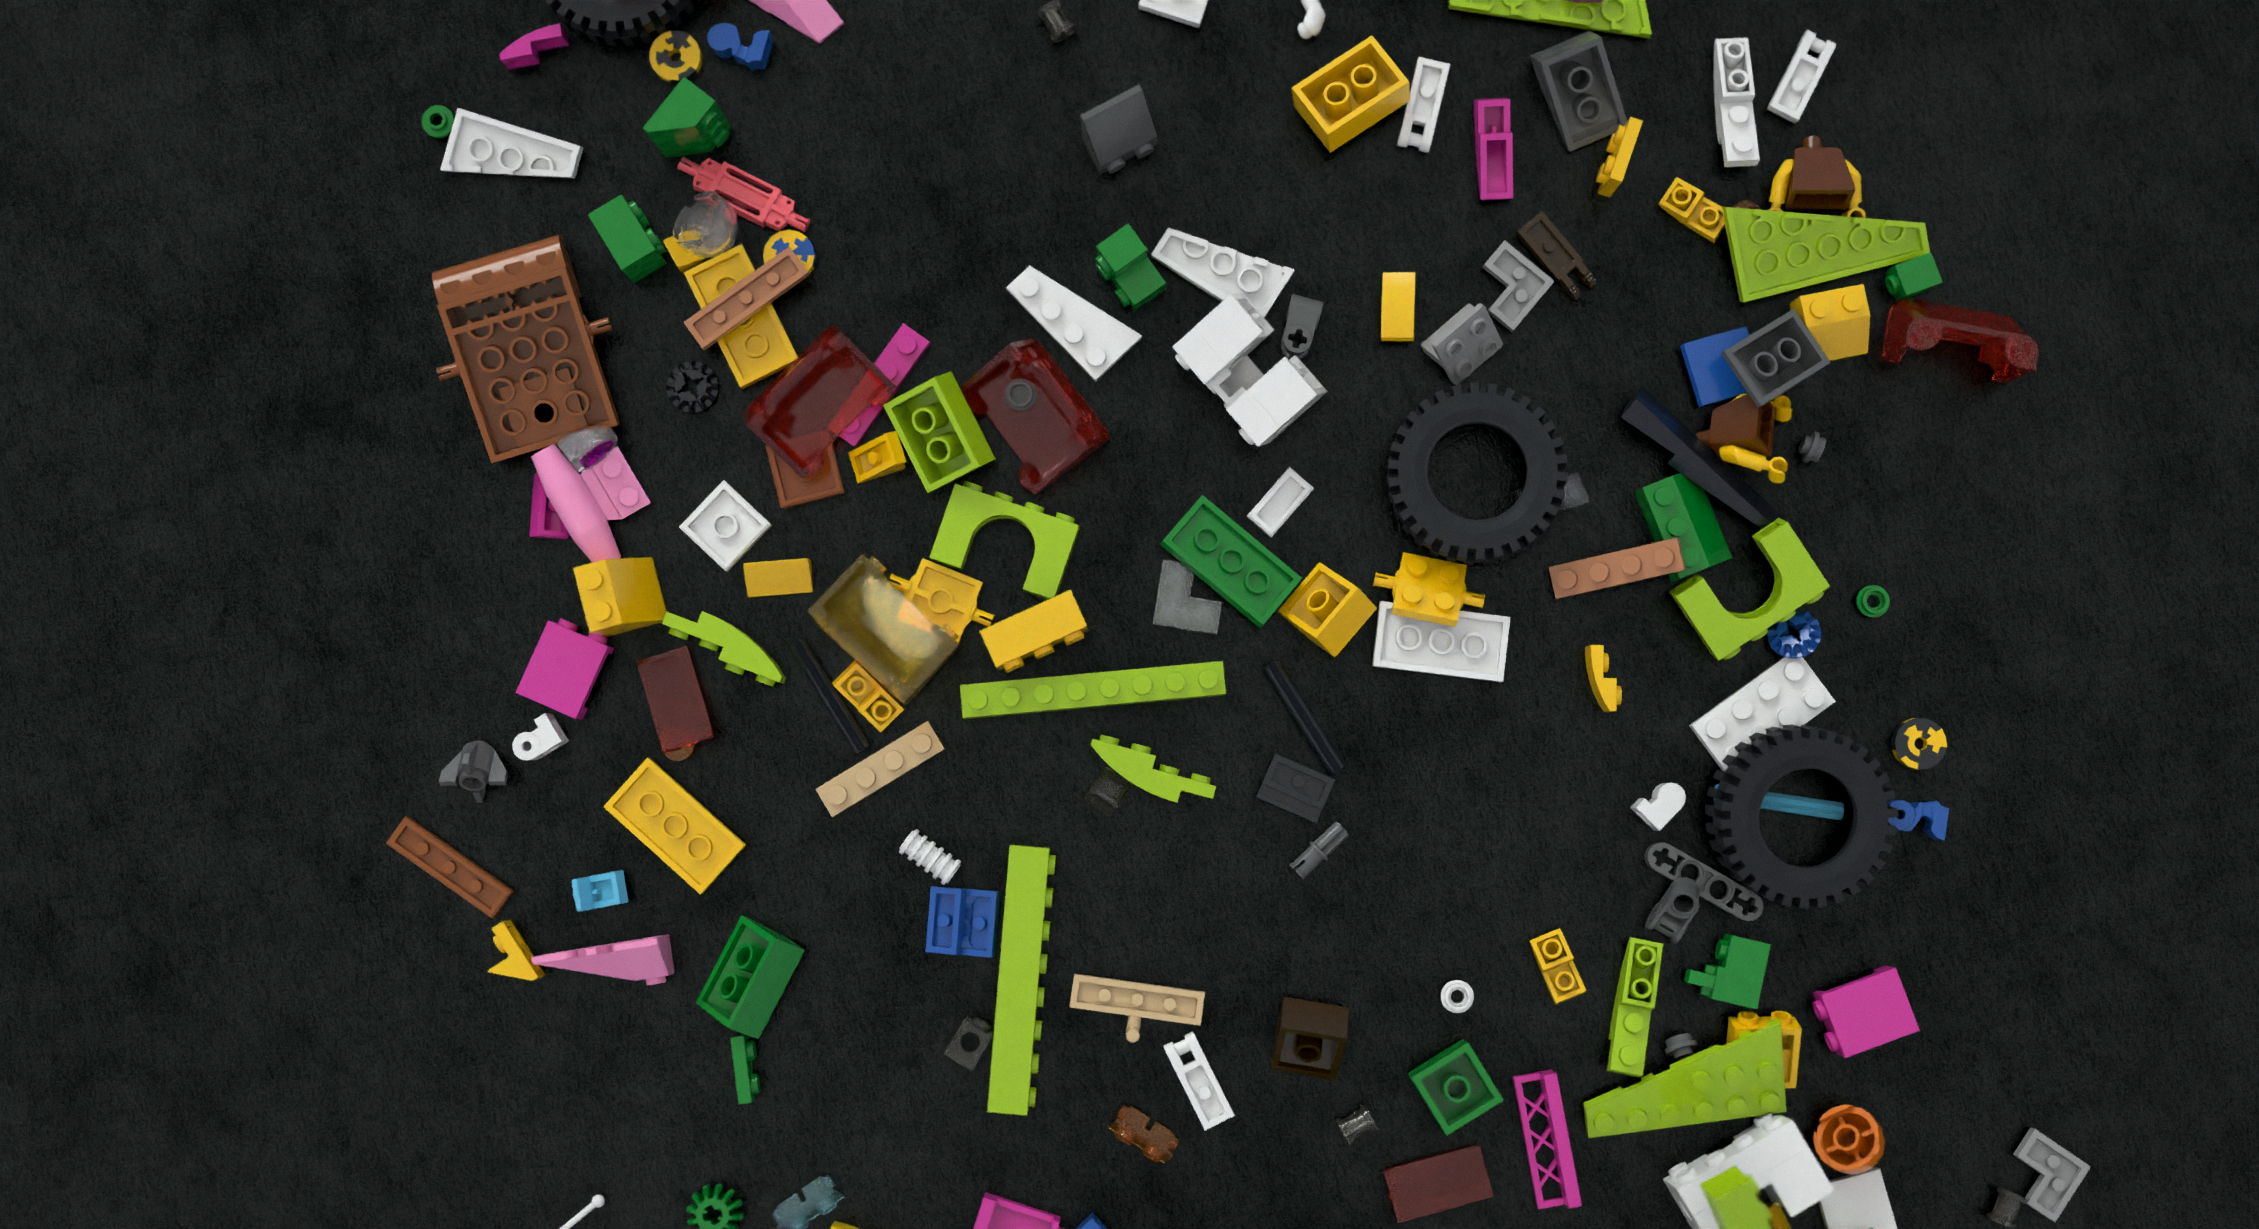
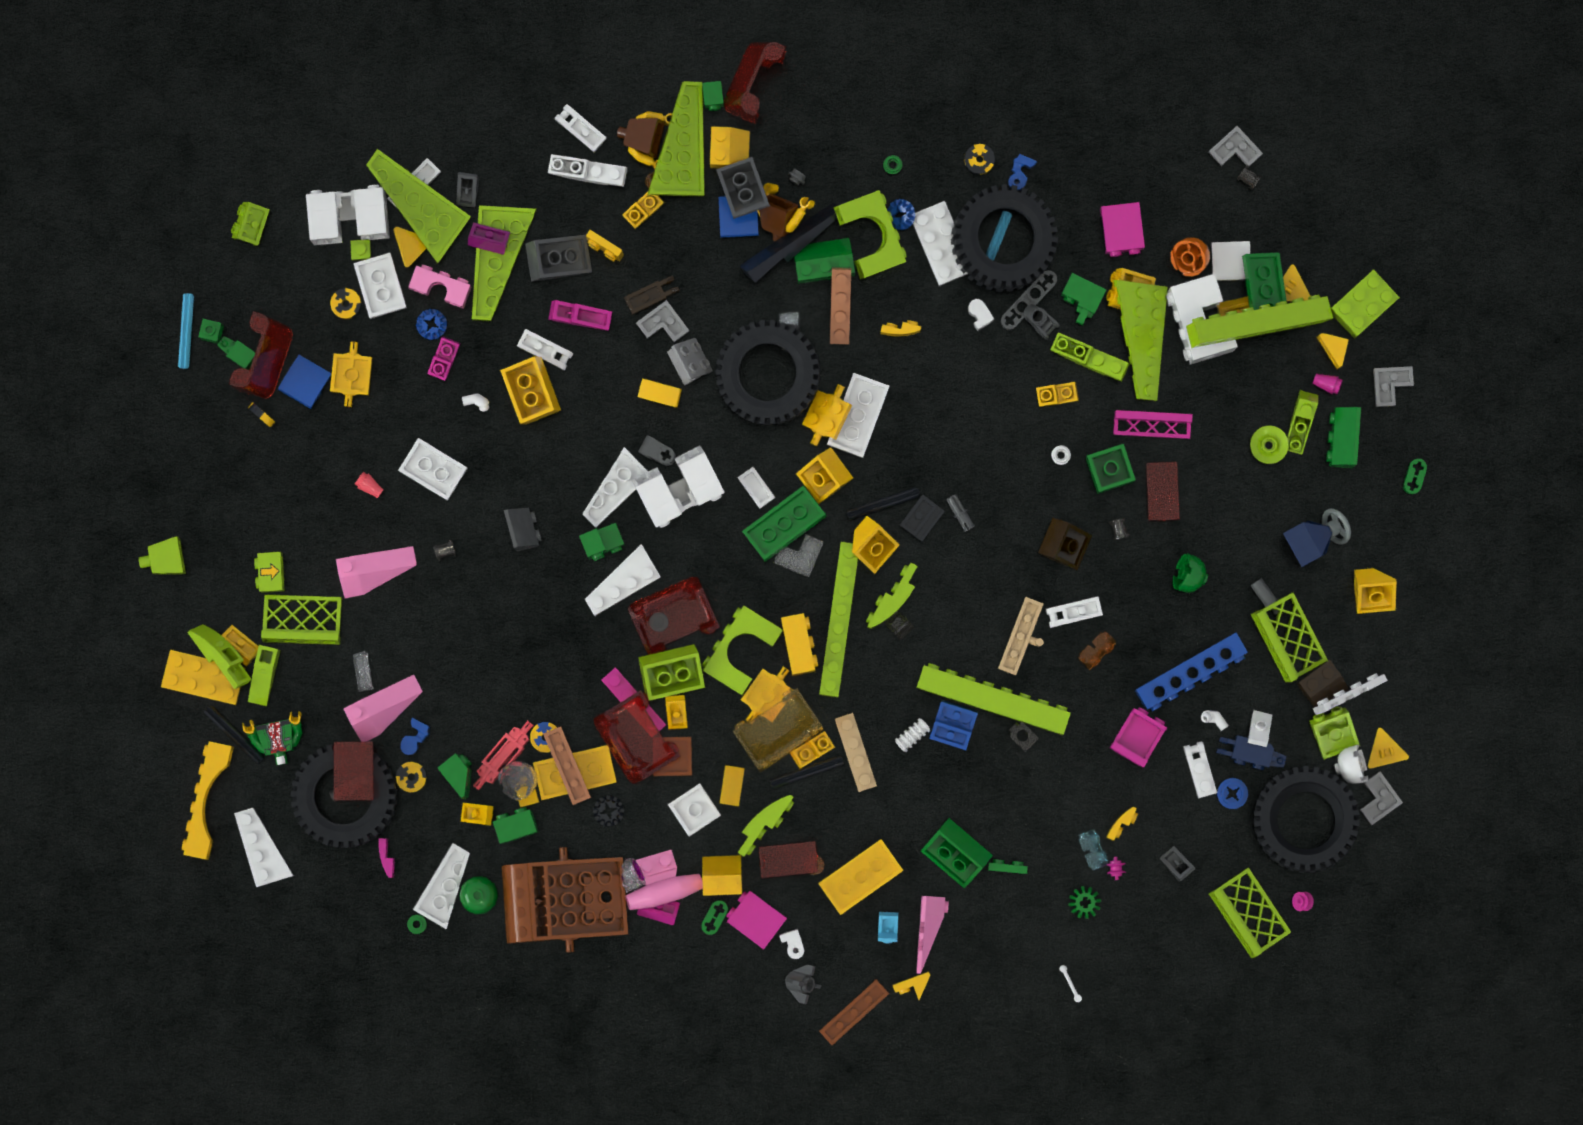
camera: 75 degrees left, 0 degrees up
dark grey plate [1665,1033,1698,1060] -> none
none -> yellow slope [460,803,493,825]
none -> green cylinder [460,876,498,914]
none -> green beam [701,901,728,935]
none -> yellow slope [852,516,899,574]

